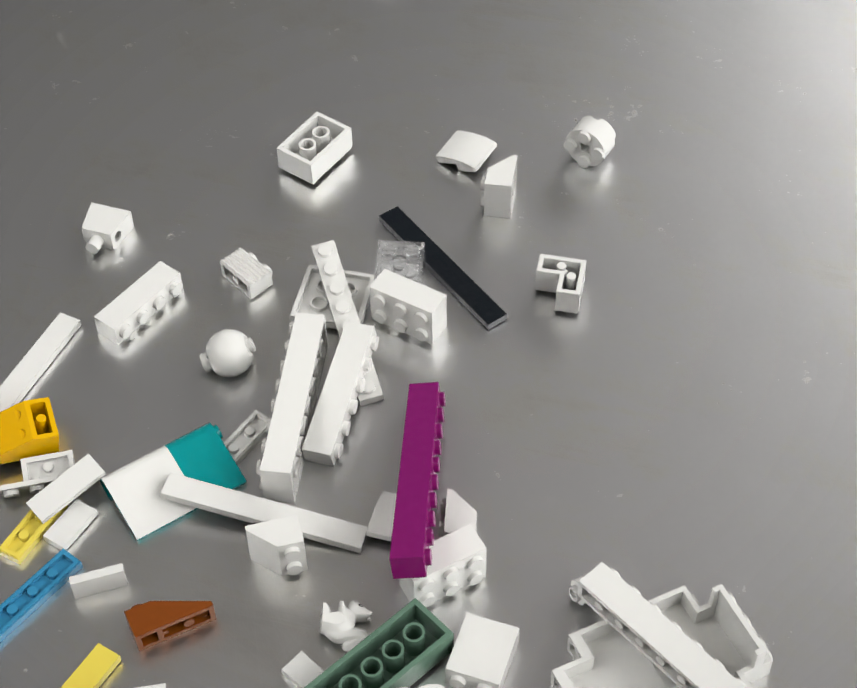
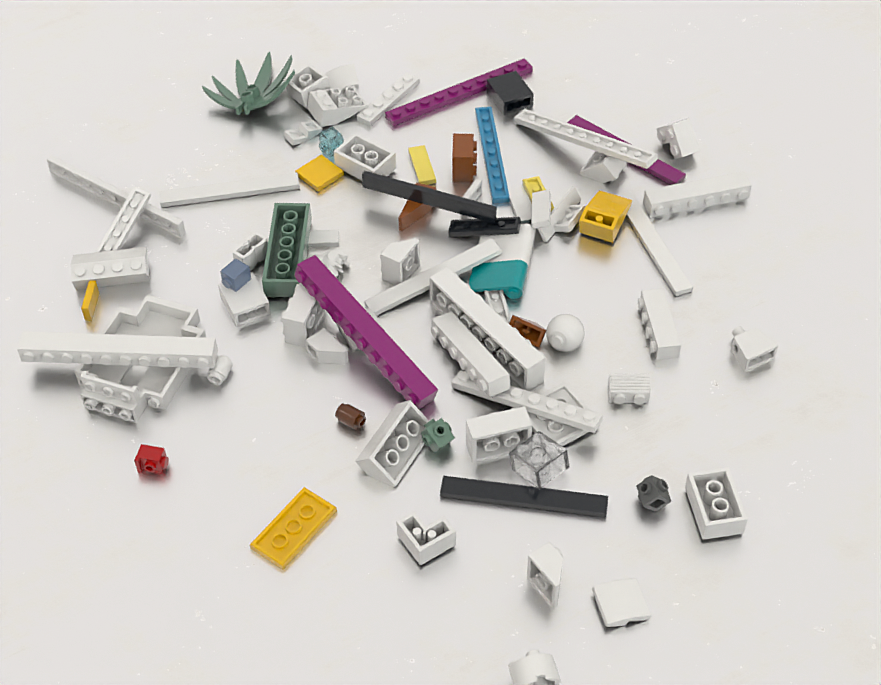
camera: 135 degrees right, 0 degrees up
none -> red brick [134,444,169,473]
none -> sand blue brick [220,258,251,292]
none -> yellow tile [250,487,337,570]
none -> reddish brown brick [335,403,366,430]
none -> white slope [355,400,429,487]
none -> black tile [362,171,497,223]
none -> sand green brick [421,418,455,453]
none -> black tile [448,217,521,237]
none -> dark orange brick [452,134,477,183]
none -> dark orange slope [509,315,546,348]
none -> dark grey brick [636,475,672,512]

